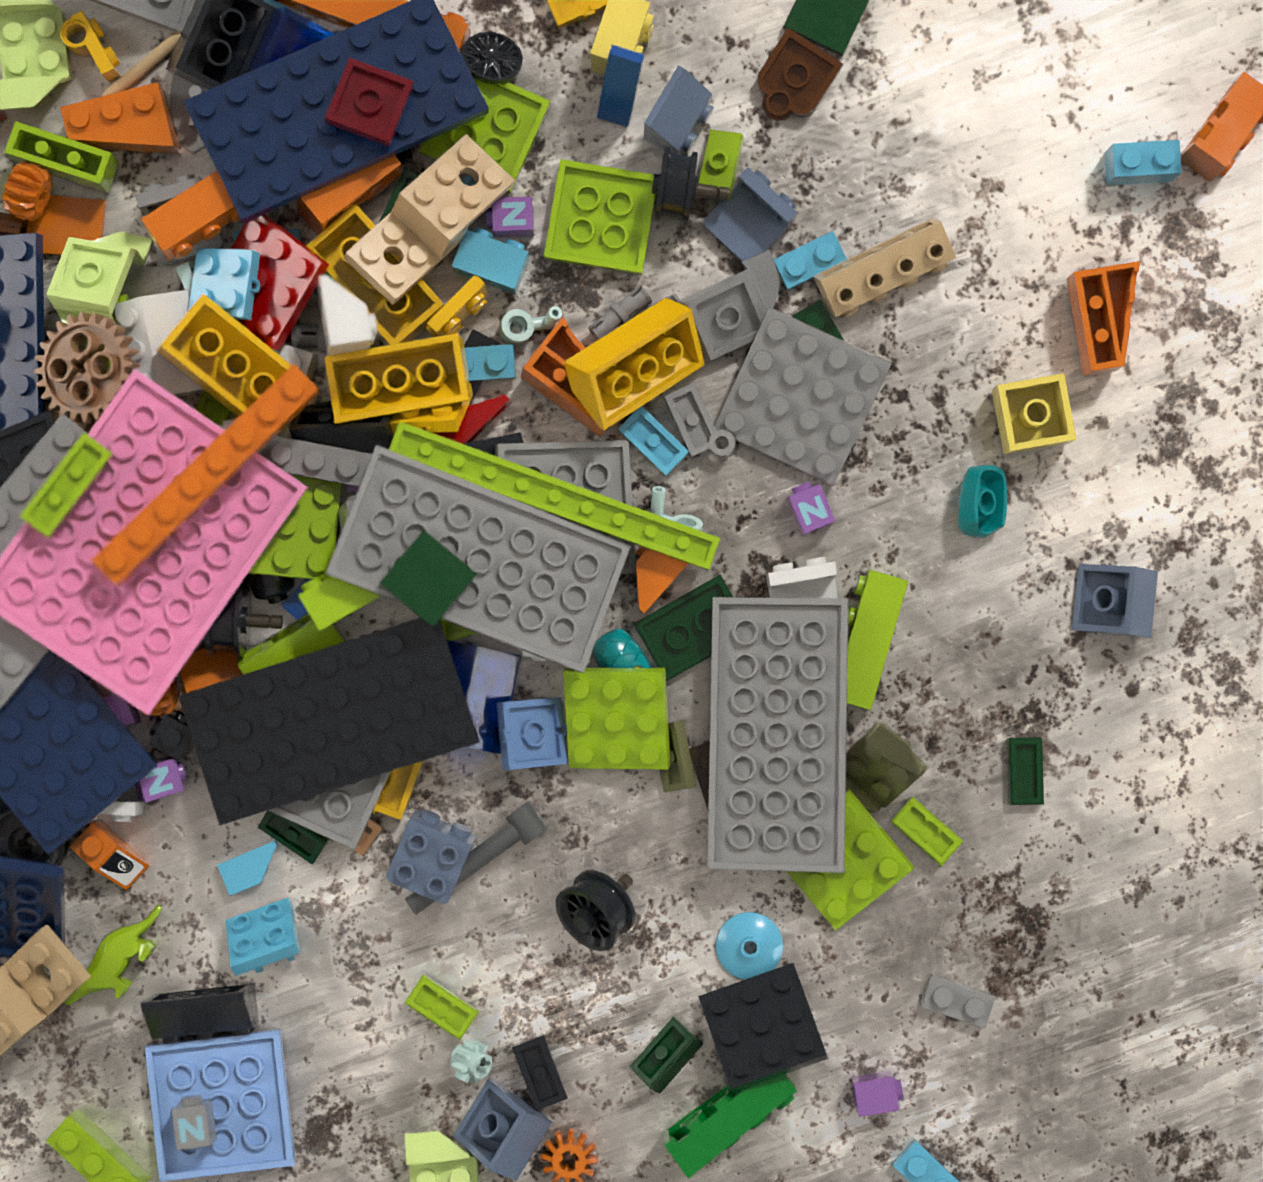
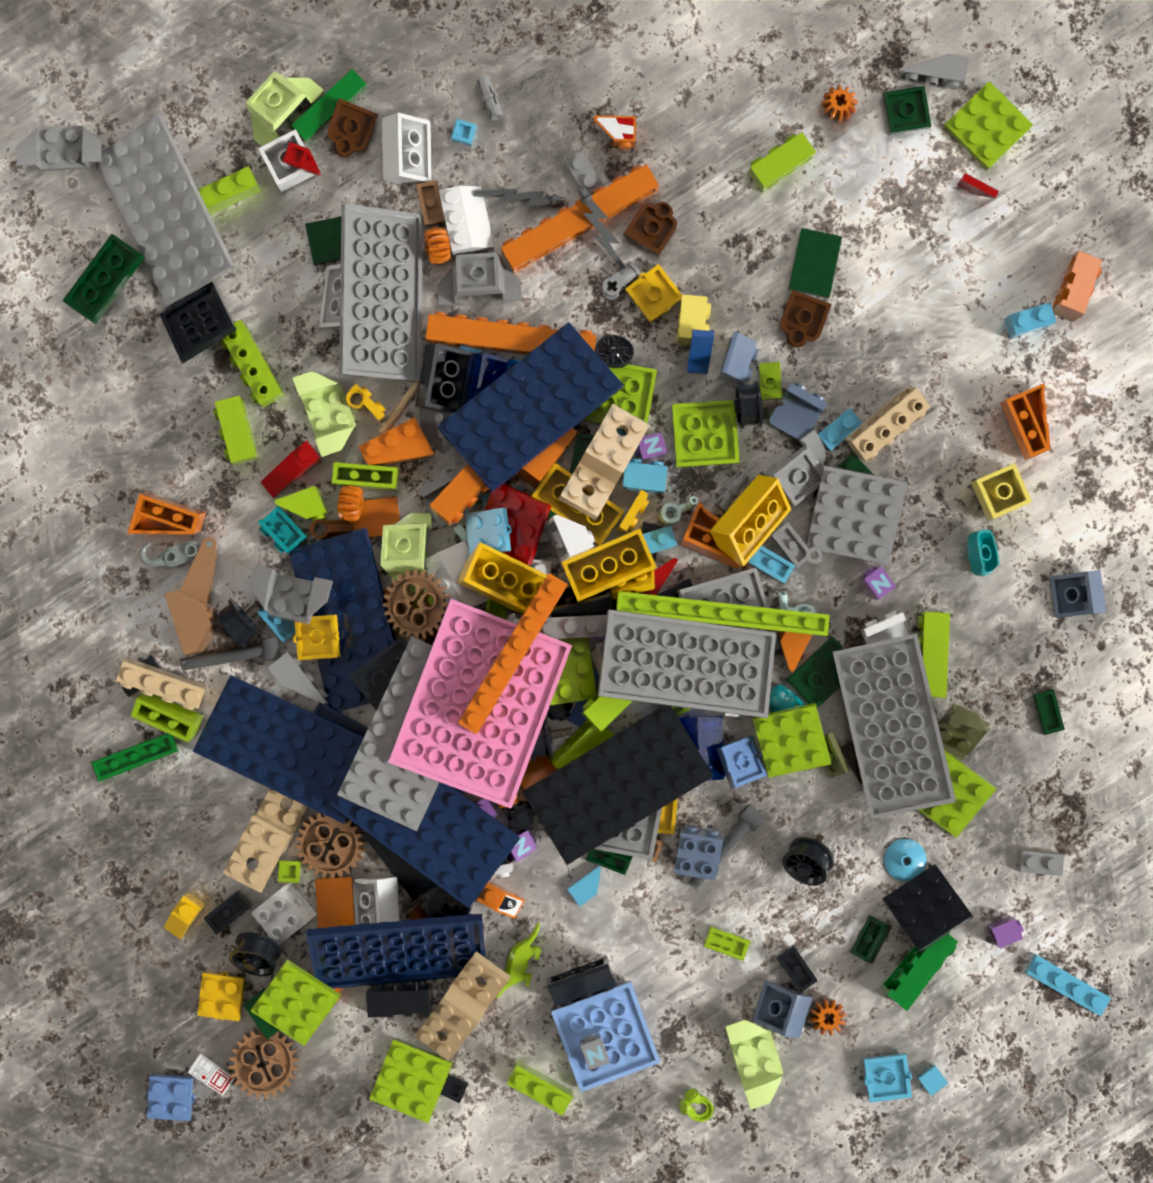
camera: 15 degrees left, 0 degrees up
lime plate [19,432,114,538] -> none
medium azure plate [225,897,300,976] -> none
dark red plate [325,57,414,147] -> none
dark green tile [379,530,477,628] -> none
light aqua gear [450,1040,492,1084] -> none
lime plate [890,796,963,866] -> none

